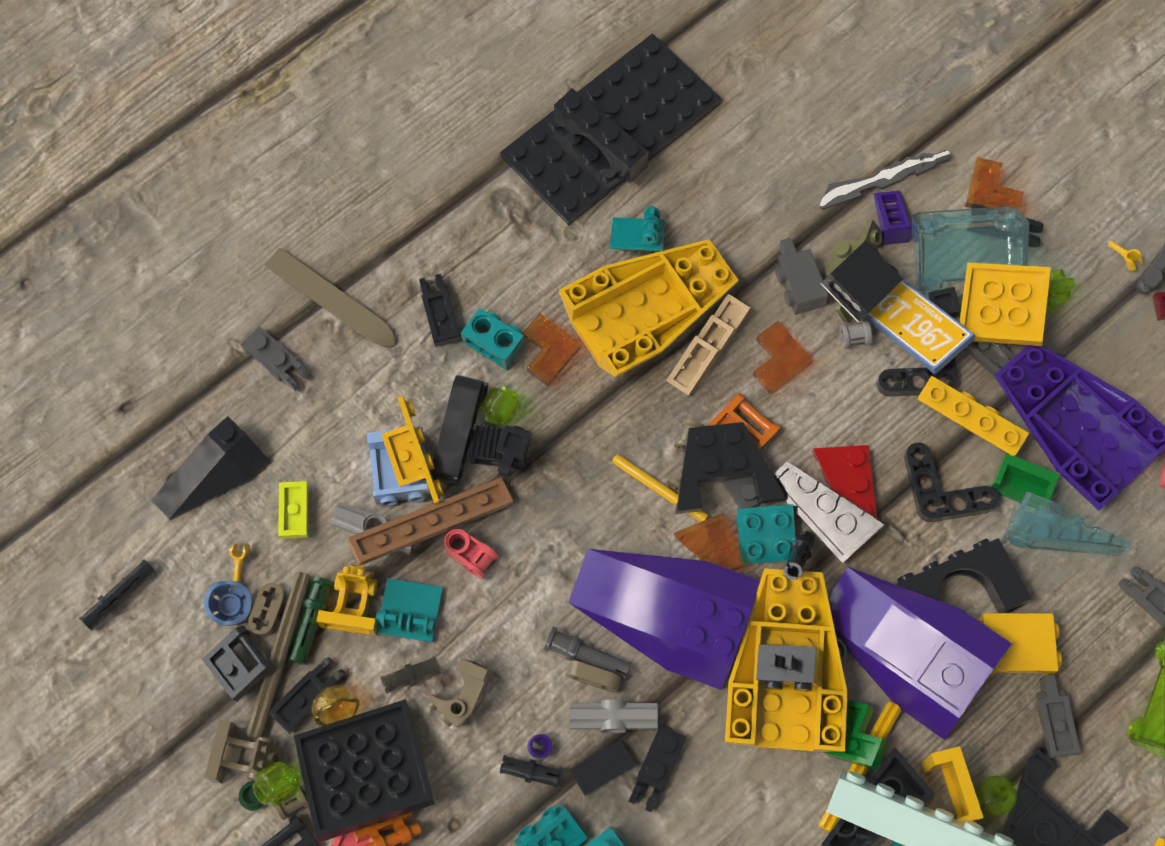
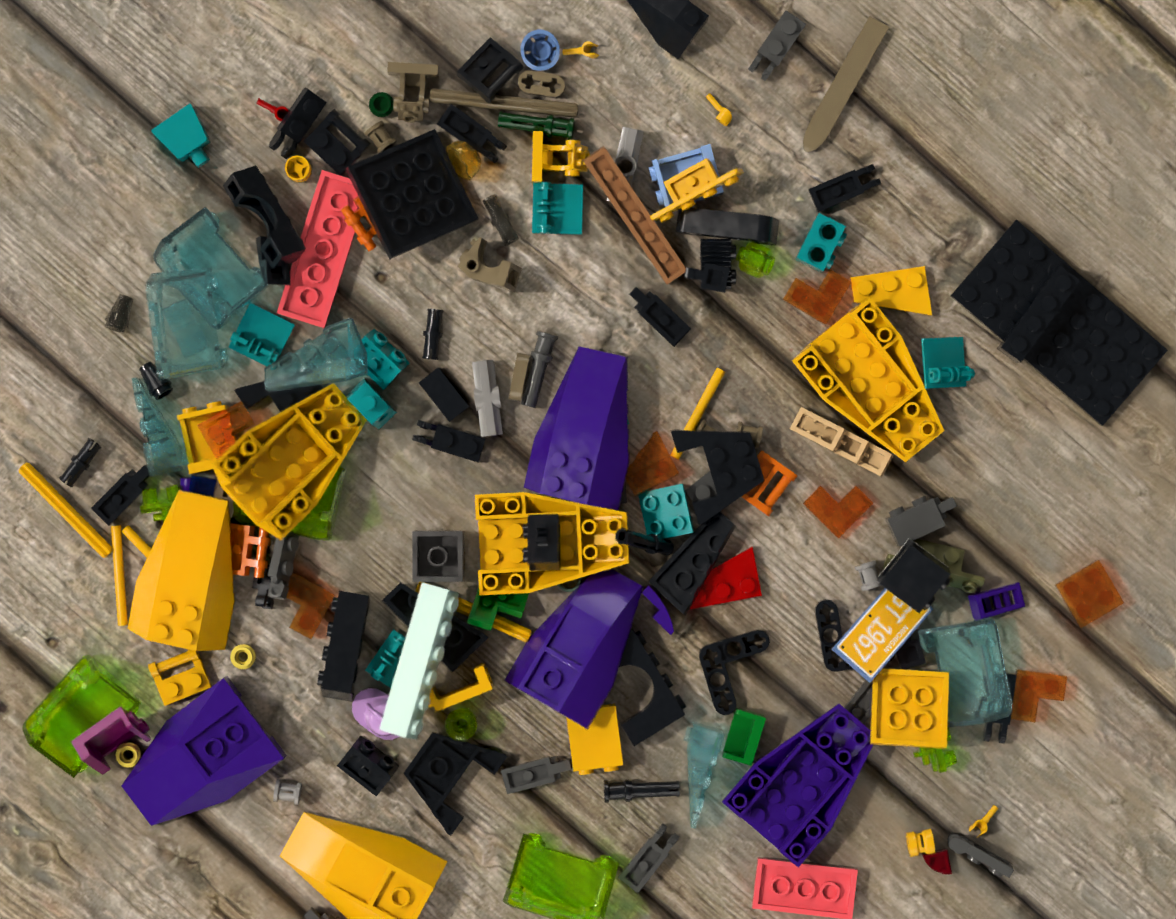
camera: 75 degrees right, 20 degrees up
clear neon green head [253,761,299,807] -> none
neon yellow plate [278,481,309,539] -> none
coral piece [444,529,499,579] -> none
dark purple hinge [527,734,552,758] -> none
dark grey sword [820,150,951,210] -> none
yellow bracket [918,376,1029,456] -> none
none -> flat silver brick [412,531,464,582]
none -> black pin [603,779,680,803]
none -> black hinge [629,287,691,347]
none -> dark purple slope [642,585,674,635]
none -> yellow hand [706,93,732,126]
none -> yellow wing [850,266,932,316]
none -> yellow wheel [906,829,935,857]
none -> clear orange plate [1054,559,1124,628]

